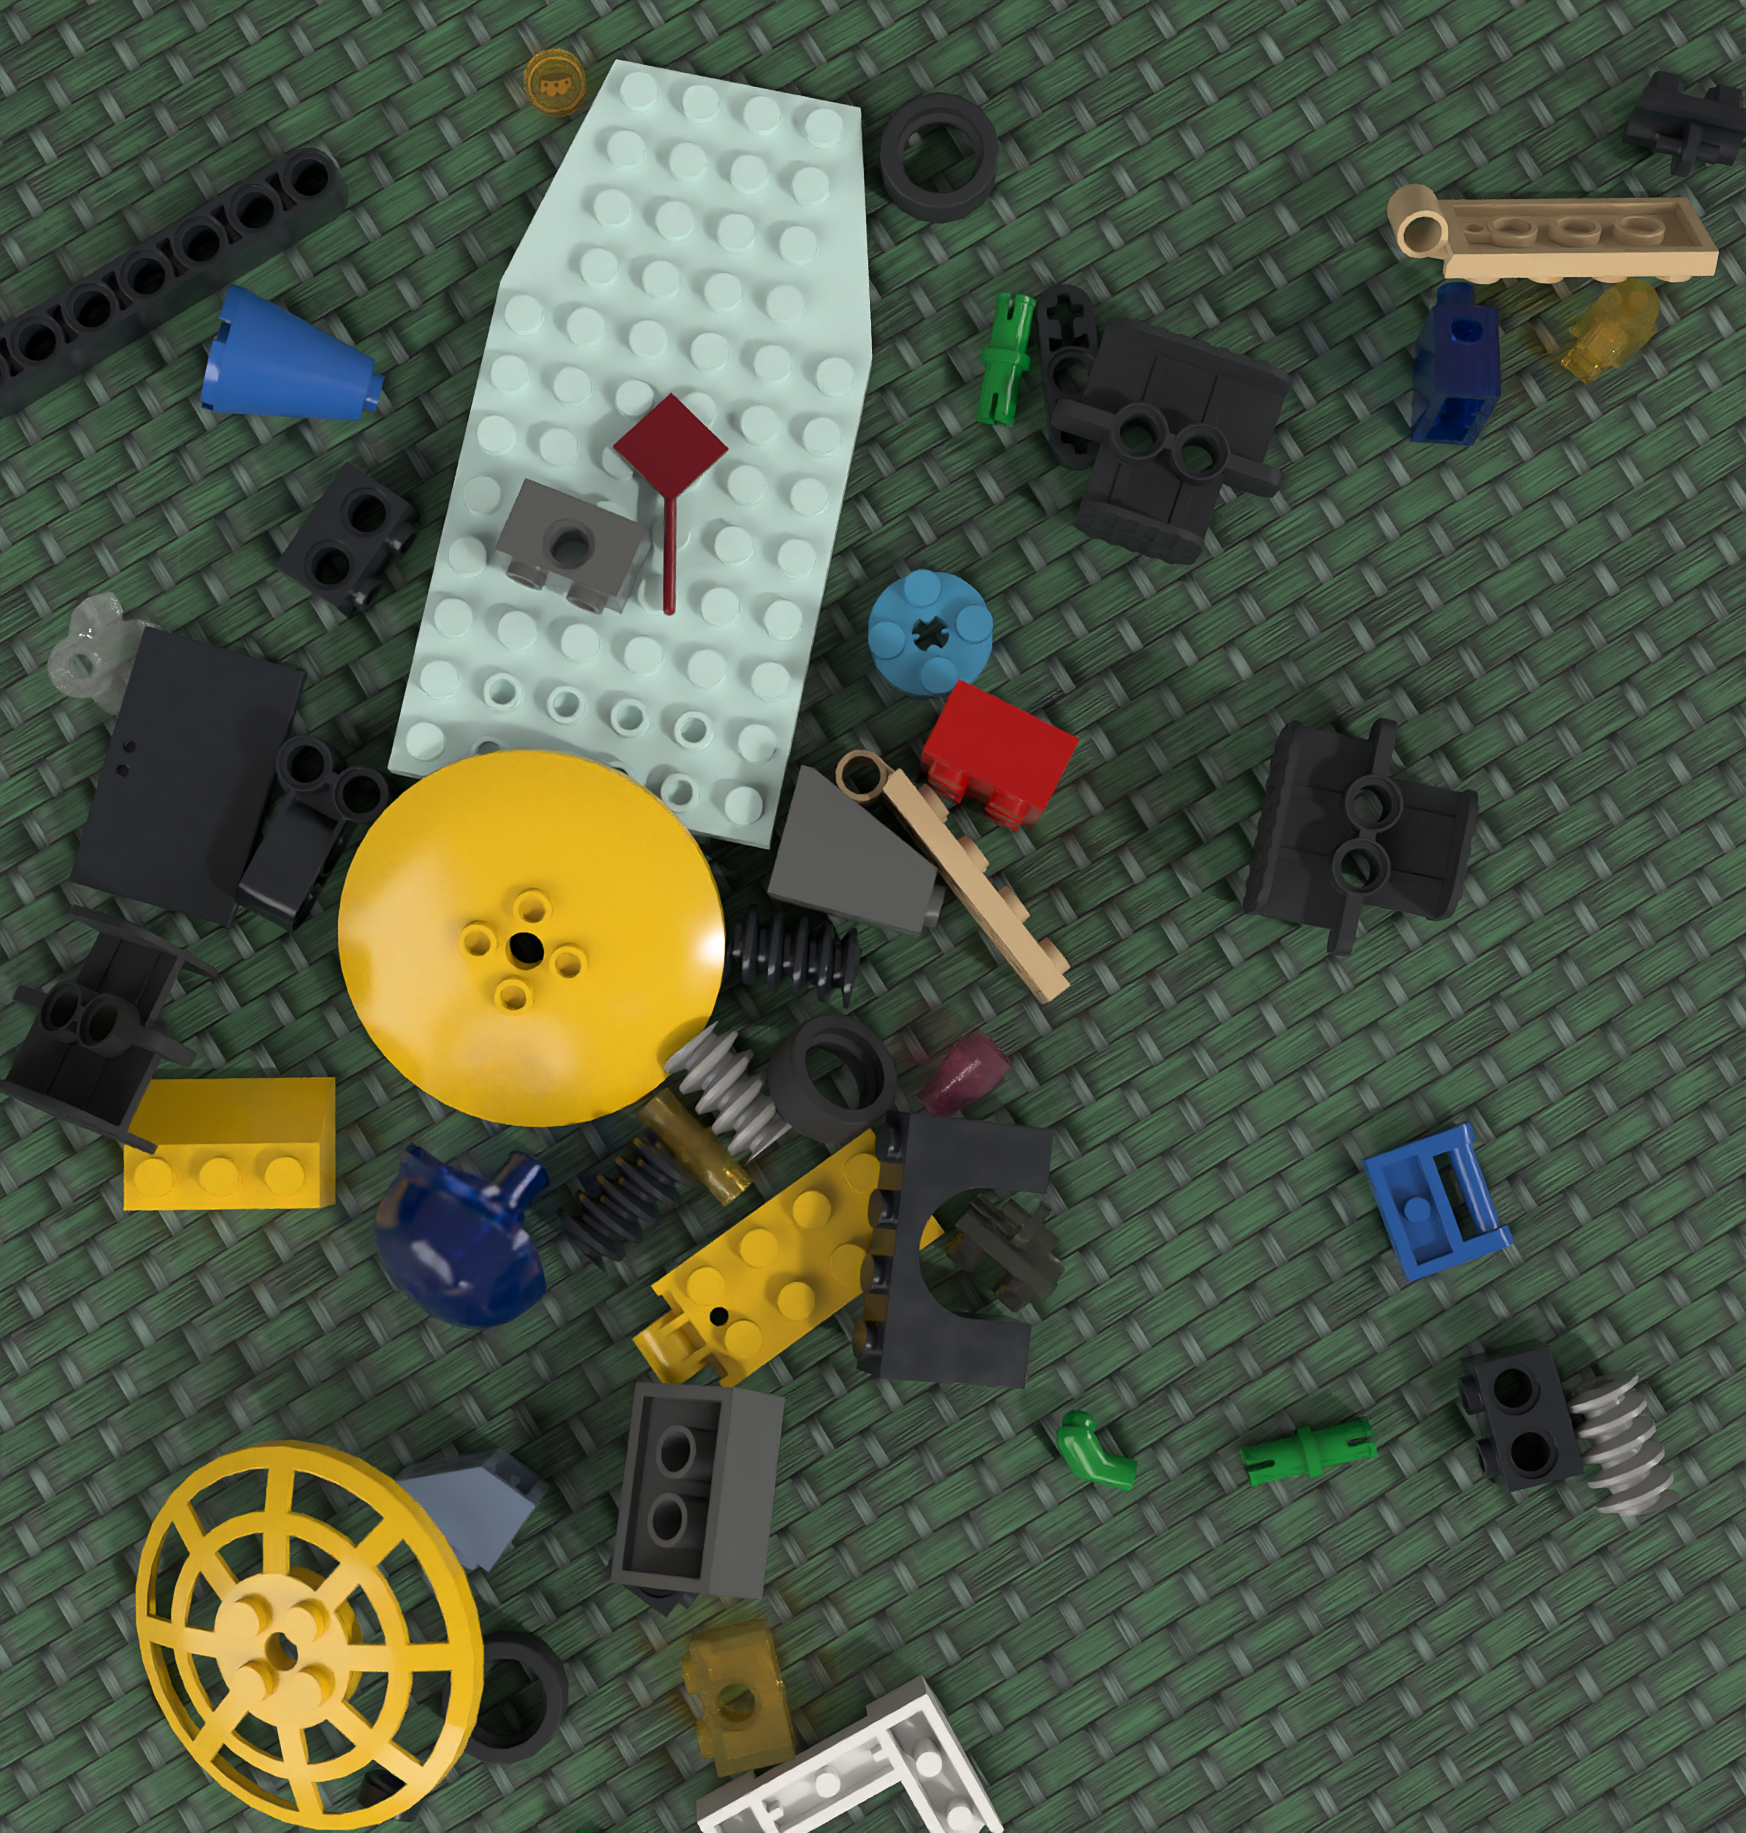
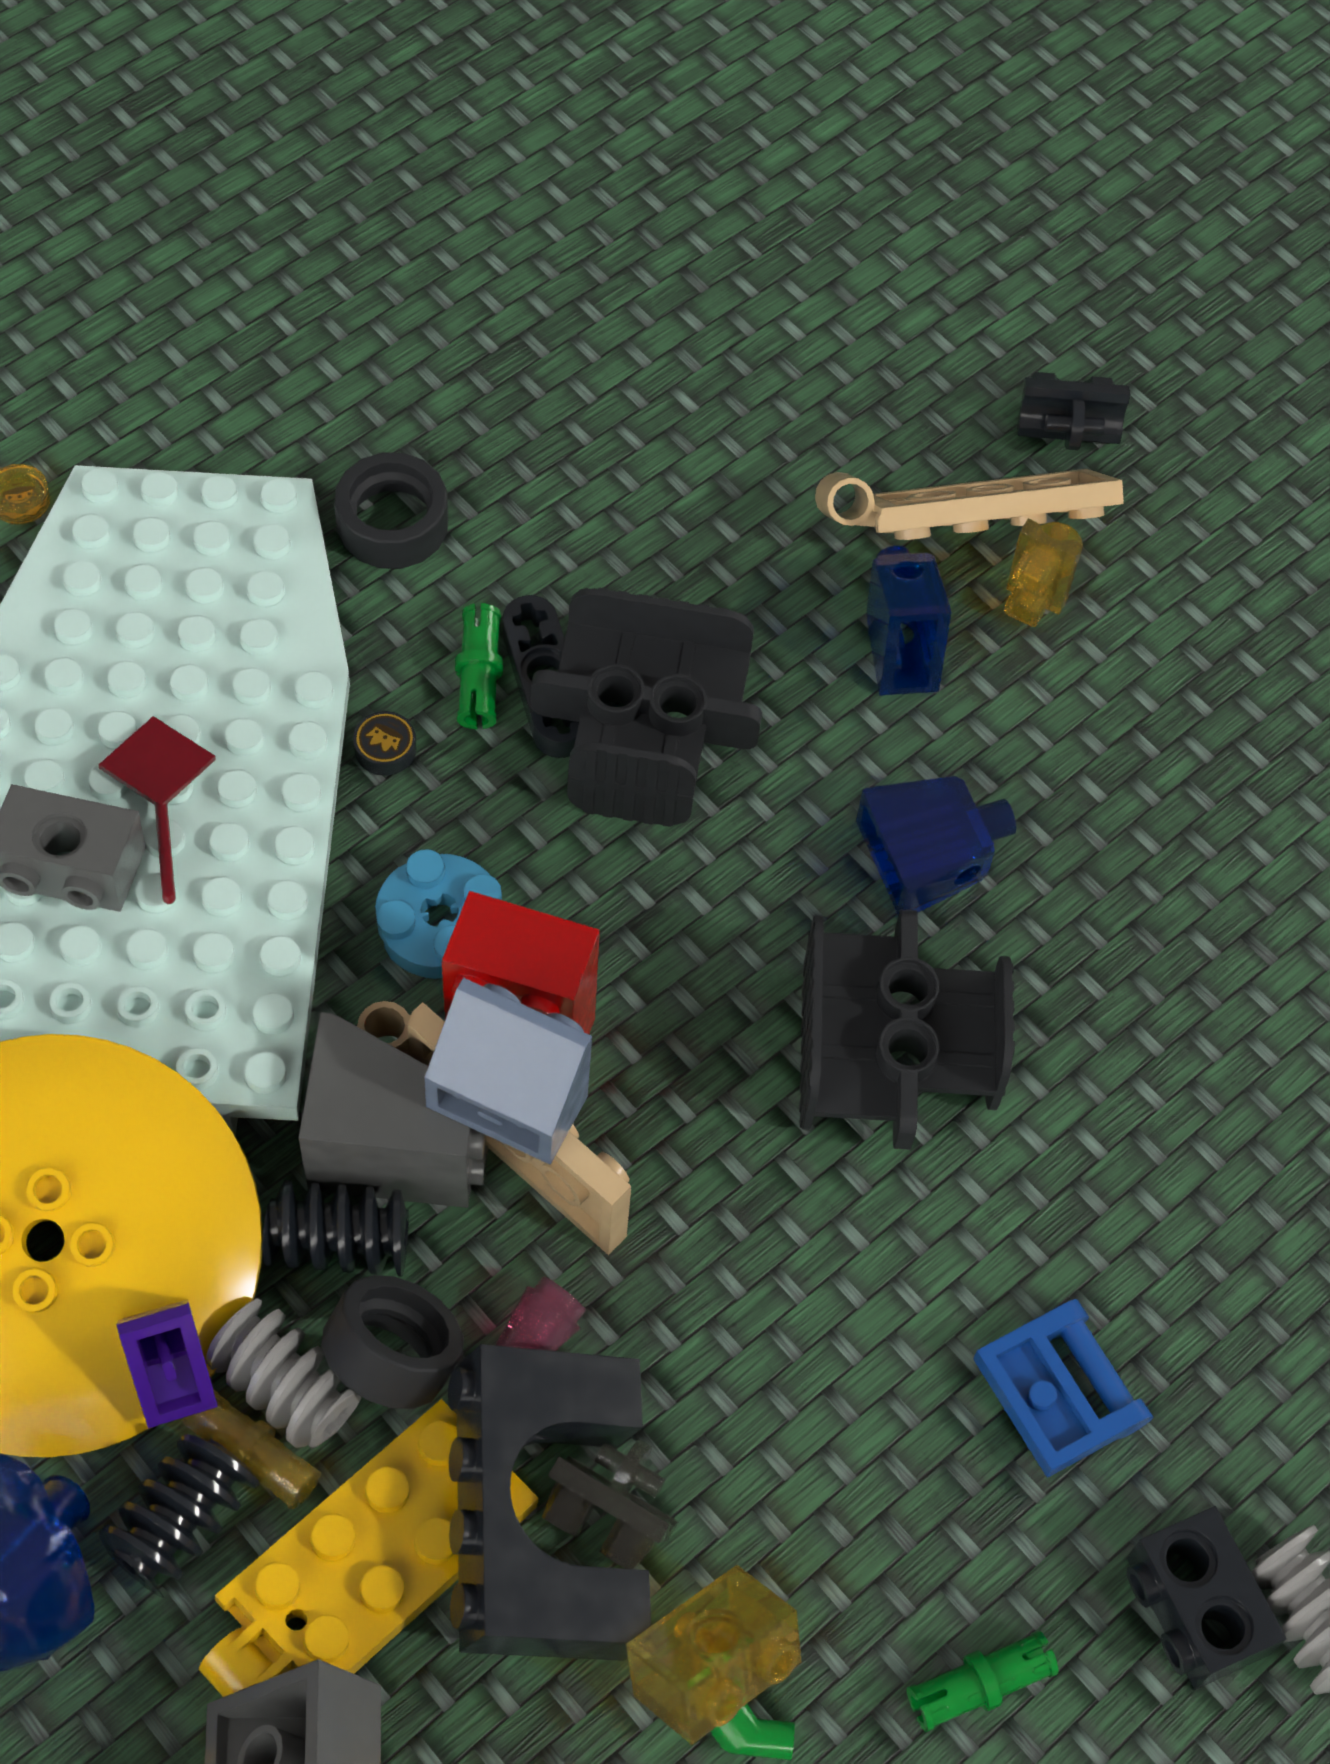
camera: 15 degrees left, 25 degrees down
none -> dark purple slope [116,1299,218,1428]
none -> tile [353,711,417,775]
none -> slope [425,978,592,1165]
none -> clear yellow brick [626,1565,802,1745]
none -> clear blue torso [856,776,1016,915]

